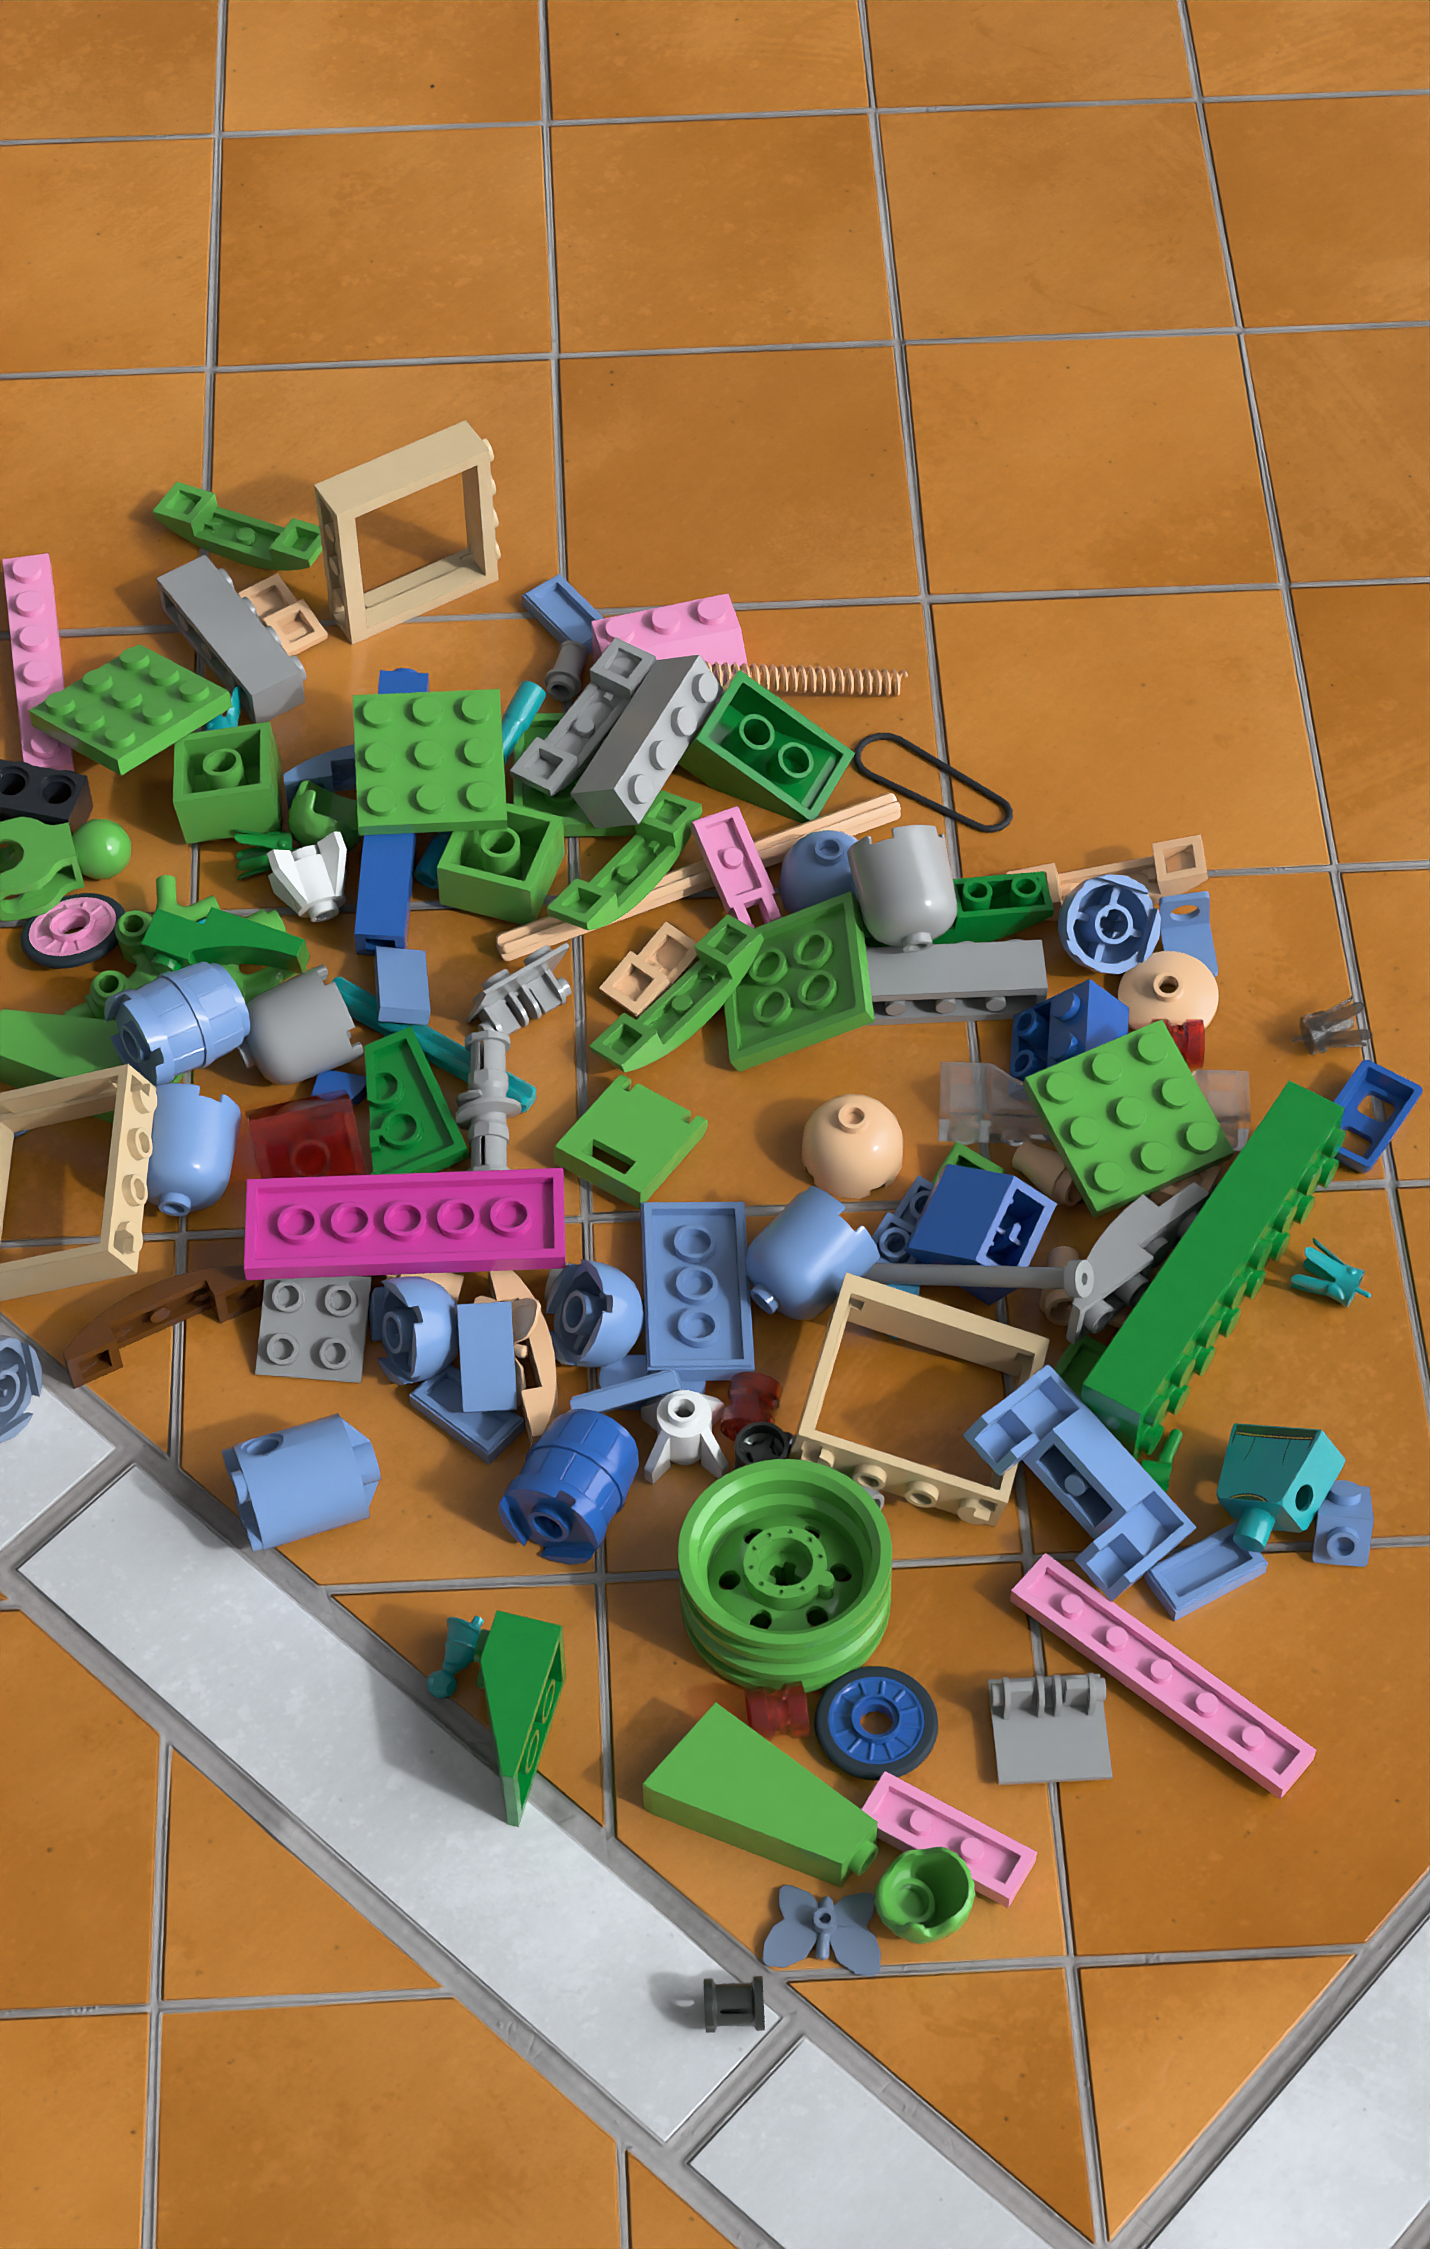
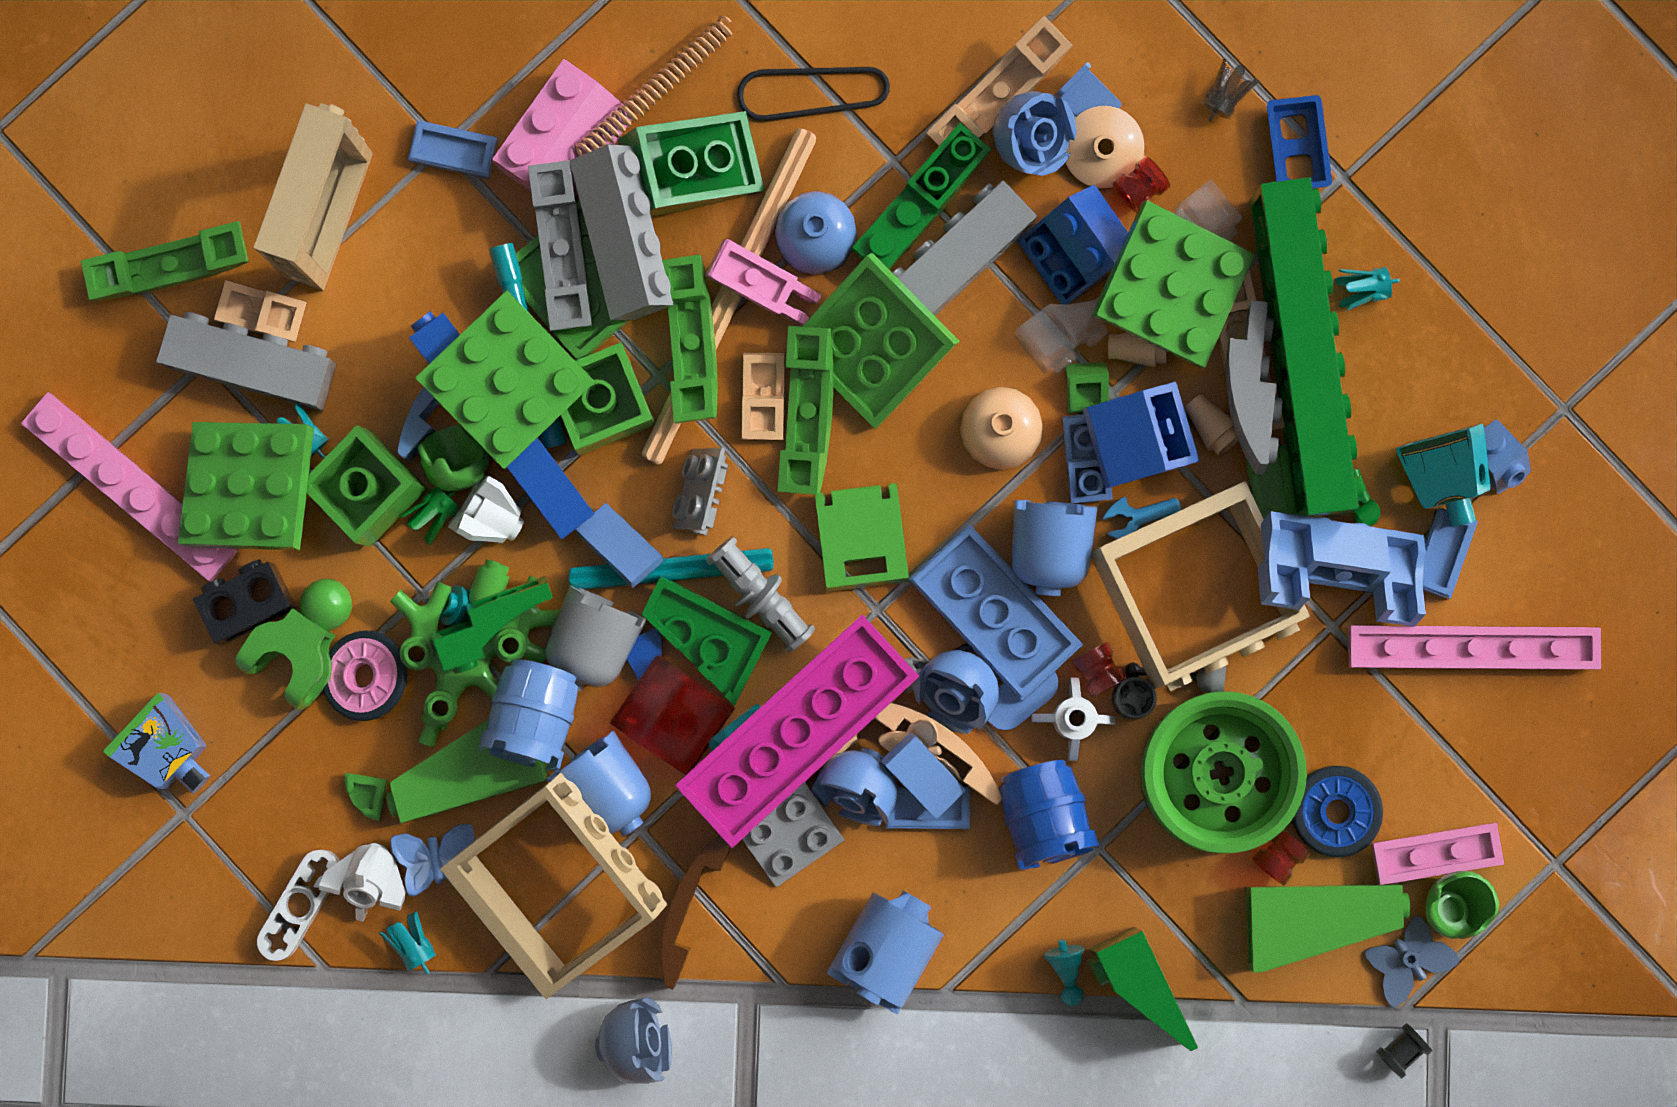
camera: 40 degrees left, 30 degrees up
light grey pin [544,640,589,701] -> none
medium blue tile [569,1369,683,1414] -> none
light grey cylinder [847,825,957,952] -> none
light grey bar [862,1259,1094,1298] -> none
light grey hinge [988,1673,1113,1785] -> none

